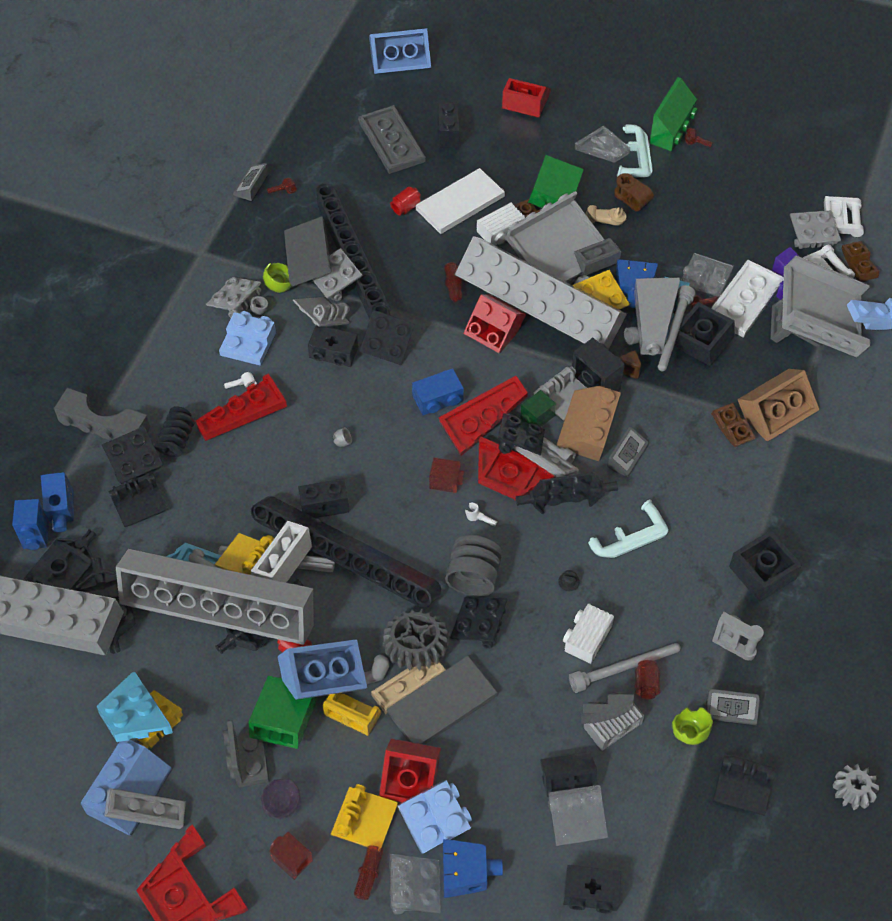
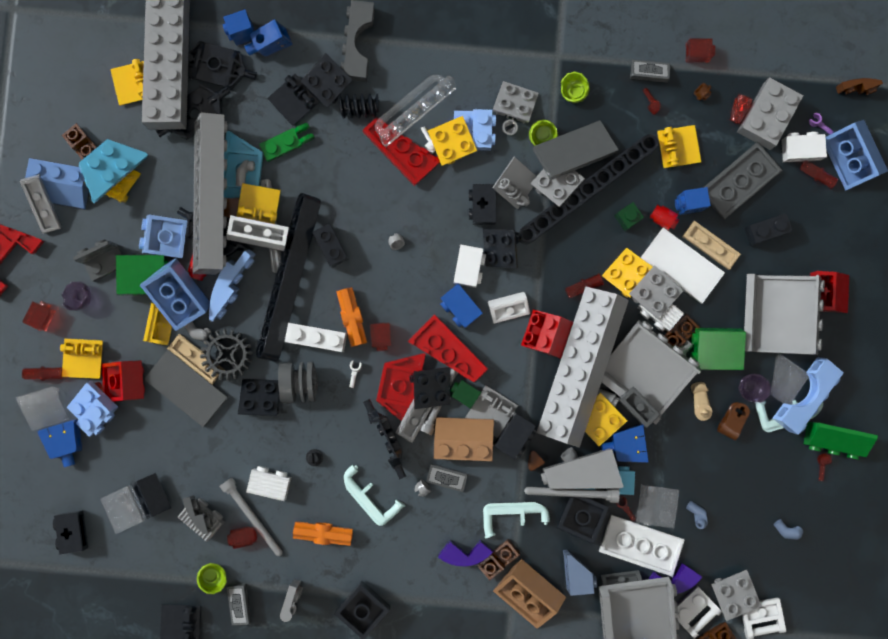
camera: 75 degrees right, 30 degrees up
none -> reddish brown slope [62,123,97,160]
none -> yellow hinge [110,59,144,106]
none -> light blue plate [139,215,187,259]
none -> light blue slope [209,250,256,321]
none -> green hinge [259,123,315,162]
none -> white brick [285,323,347,352]
none -> orange piece [293,521,353,546]
none -> orange piece [336,287,367,347]
none -> clear piece [375,74,456,147]
none -> light grey hinge [414,479,431,497]
none -> yellow hinge [428,116,477,166]
none -> dark purple brick [438,540,493,566]
none -> white brick [453,245,486,288]
none -> light aqua piece [483,502,550,538]
none -> white slope [488,292,530,324]
none -> lime hair [561,72,590,103]
none -> sand blue slope [563,550,597,596]
none -> yellow hinge [602,248,652,298]
none -> dark green brick [614,202,644,231]
none -> light grey hinge [629,265,683,319]
none -> yellow hinge [657,125,701,168]
none -> blue brick [675,187,711,215]
none -> tan tile [682,221,741,270]
none -> clear red brick [686,38,715,63]
none -> sand blue arm [686,501,708,529]
none -> reddish brown plate [694,83,712,100]
none -> clear red cone [730,94,753,124]
none -> light grey brick [737,77,803,150]
none -> clear purple hair [738,373,771,403]
none -> light grey panel [744,274,825,355]
none -> light blue arch [773,357,844,435]
none -> sand blue arm [773,519,803,540]
none -> white brick [782,132,827,162]
none -> clear red axle [800,160,838,189]
none -> medium lavender hand [809,113,834,135]
none -> reddish brown slope [836,78,883,95]

